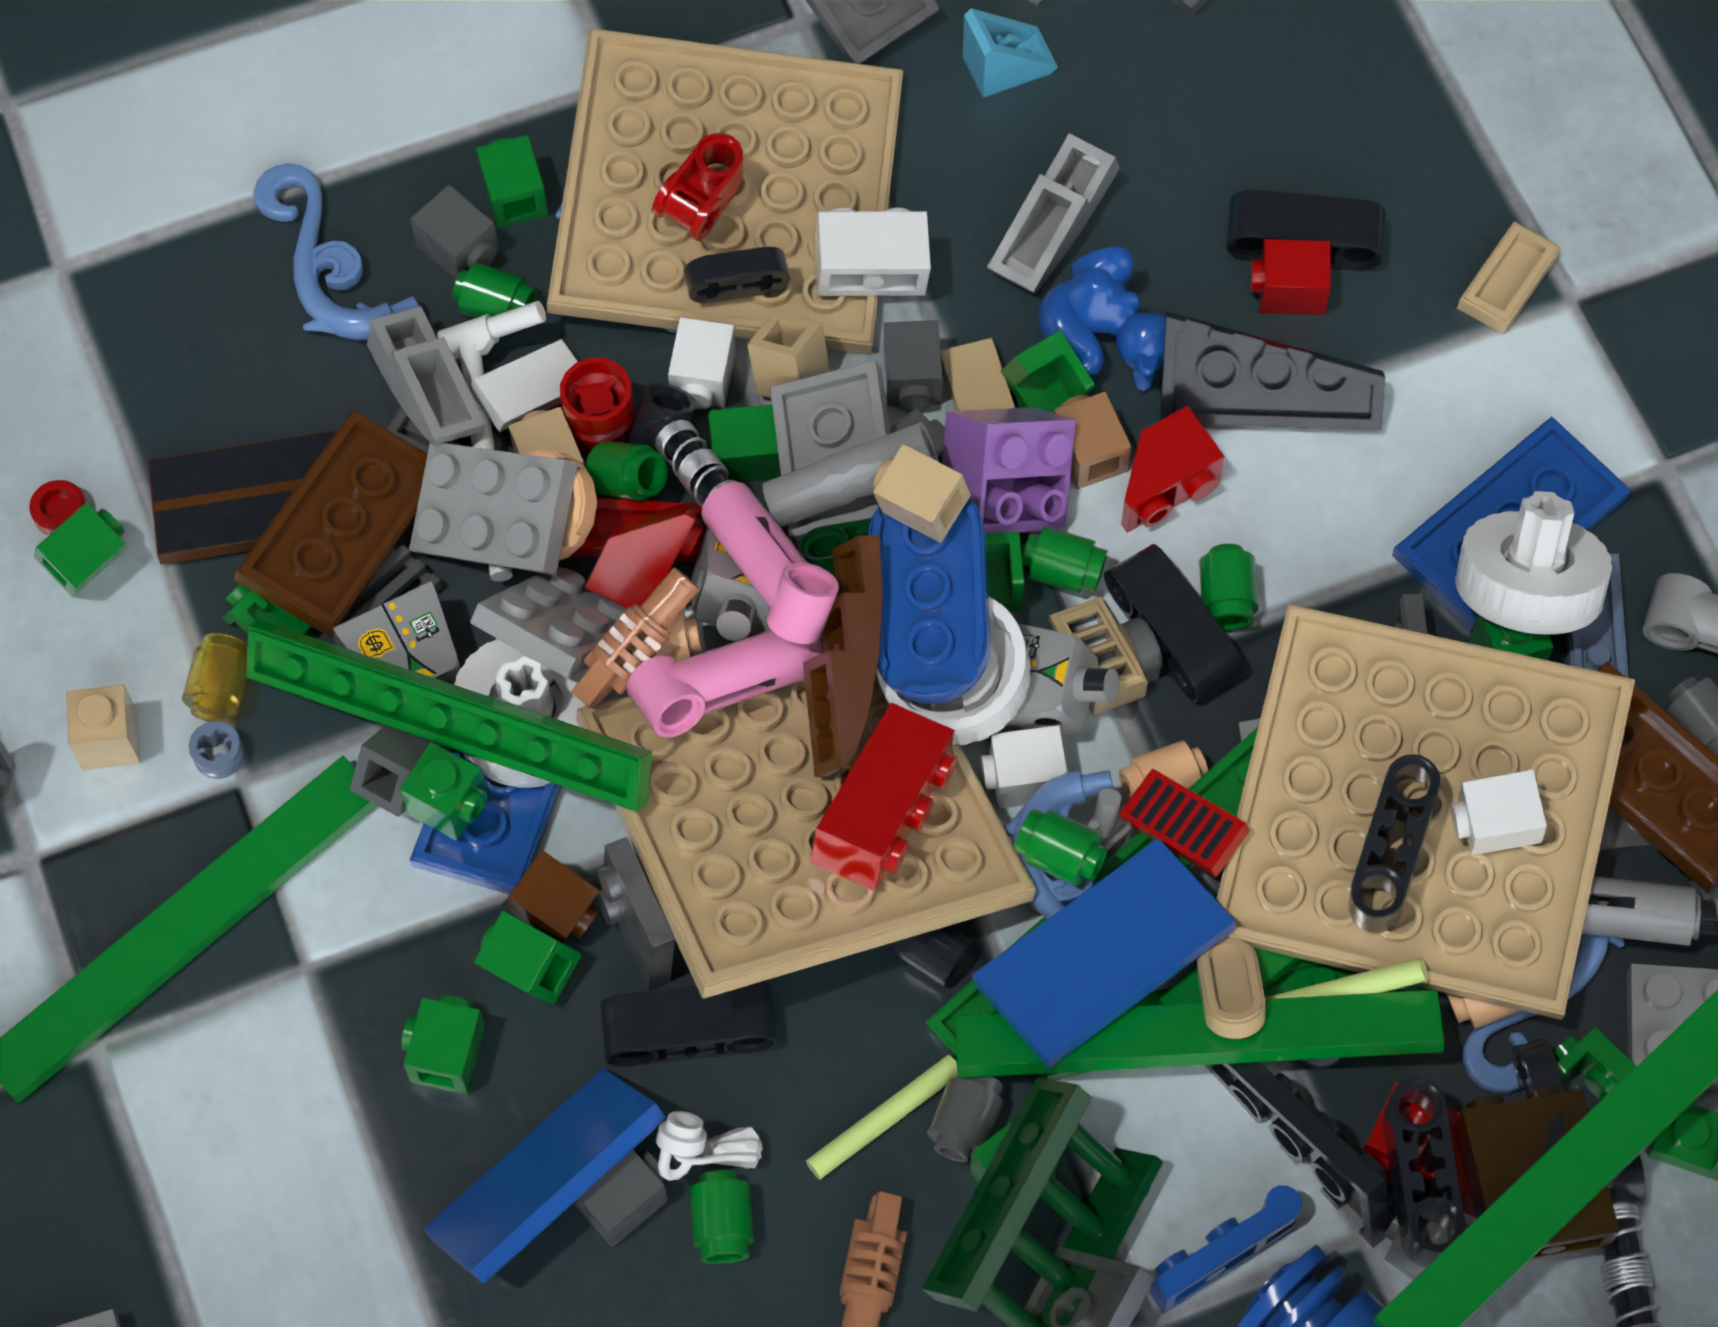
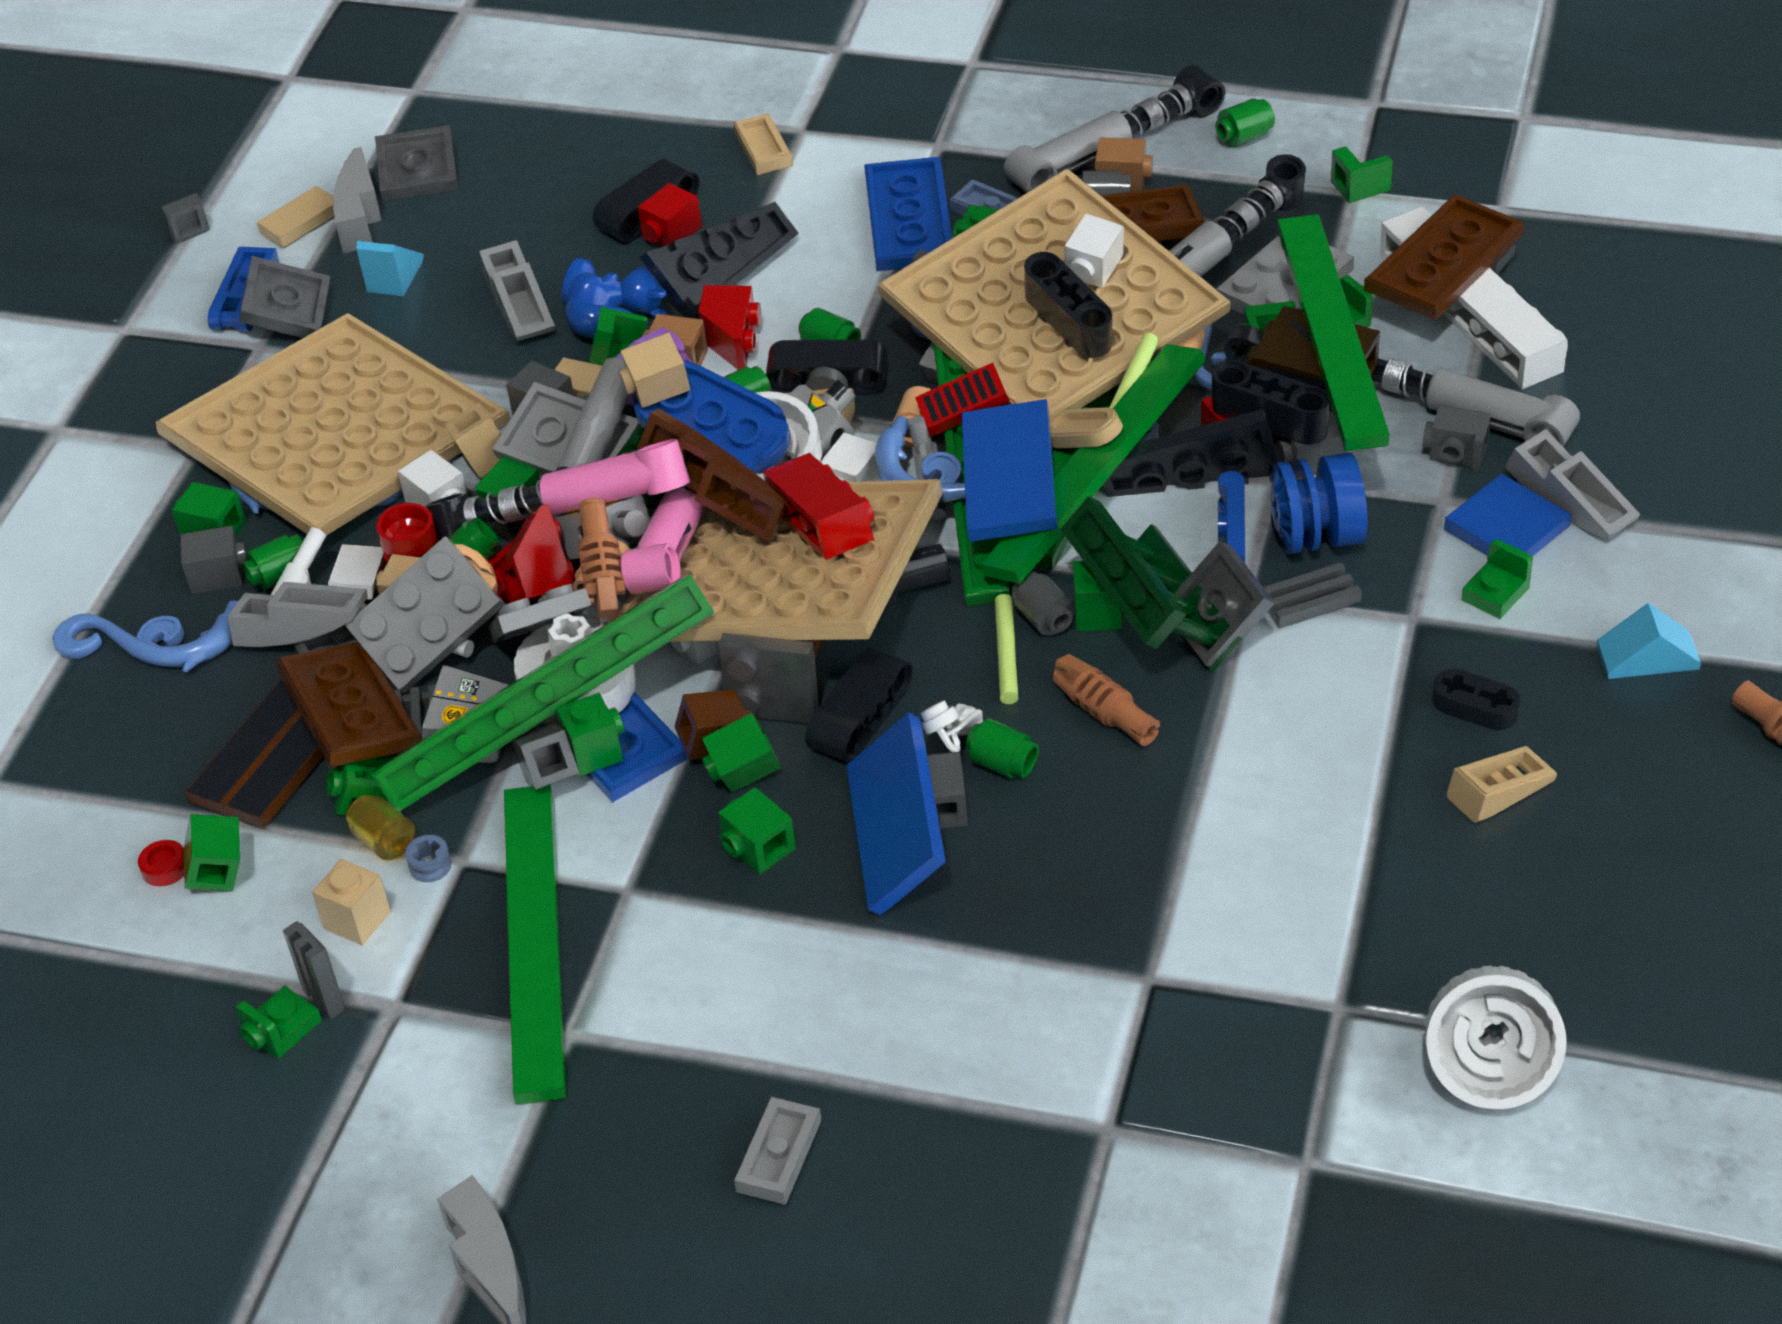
camera: 50 degrees left, 20 degrees down
red piece [651,133,743,241] -> none
black beam [683,246,790,303] -> none
white brick [814,208,931,296] -> none
green brick [1014,808,1107,887] -> none
white piece [1455,491,1612,634] -> none

